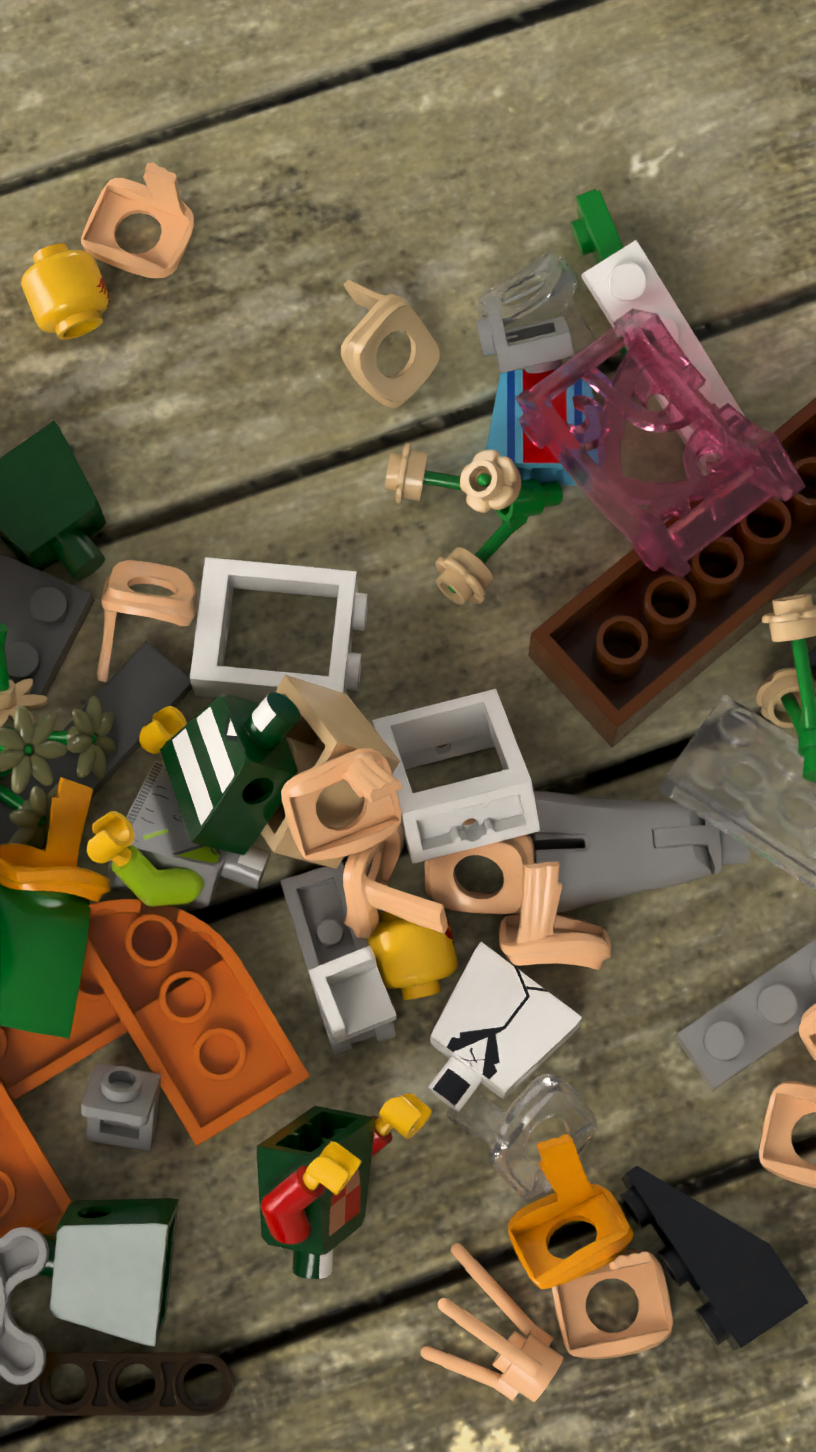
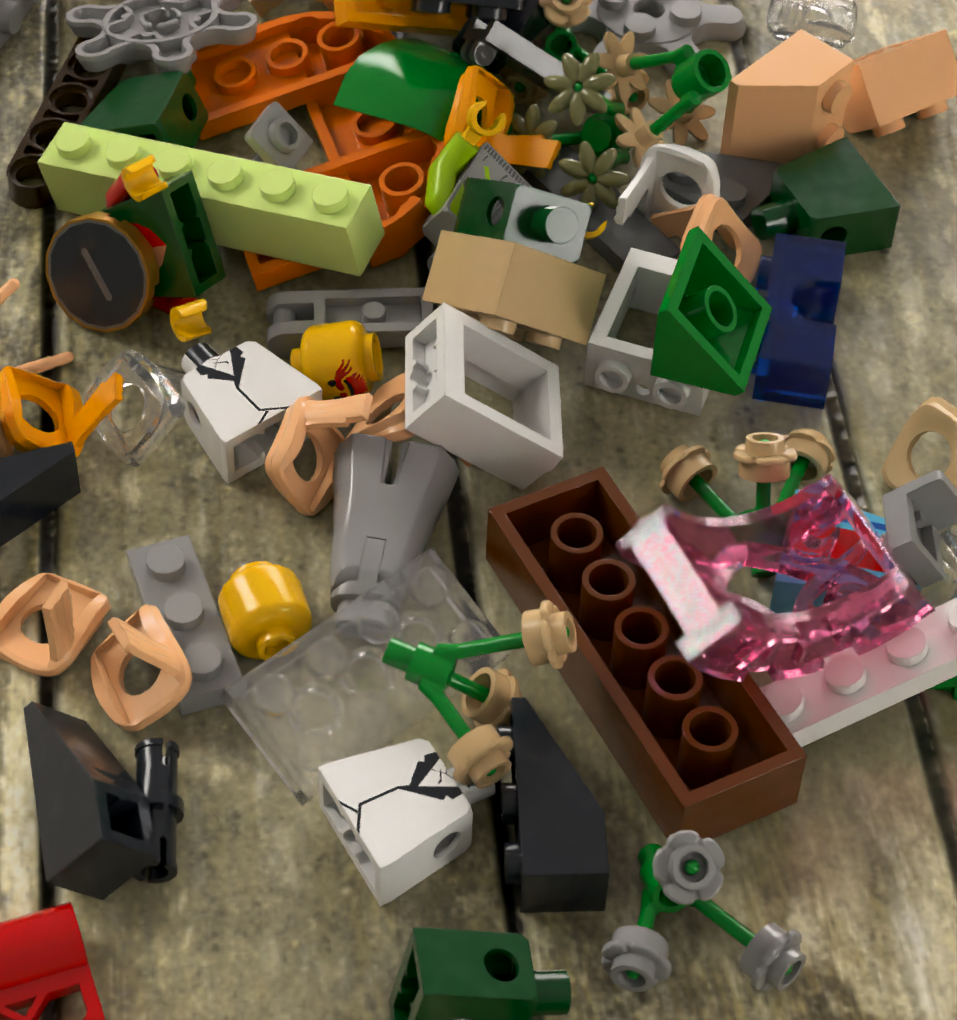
camera: 100 degrees right, 25 degrees down
light nougat piece [281,748,403,861] -> none
white panel [308,946,397,1044] -> none
light nougat piece [343,824,448,939] -> none
none -> yellowish green brick [37,122,385,277]
none -> black tile [46,211,159,333]
none -> yellow head [218,561,312,661]
none -> white piece [614,143,720,225]
none -> green slope [650,226,772,396]
none -> clear blue arch [751,233,846,410]

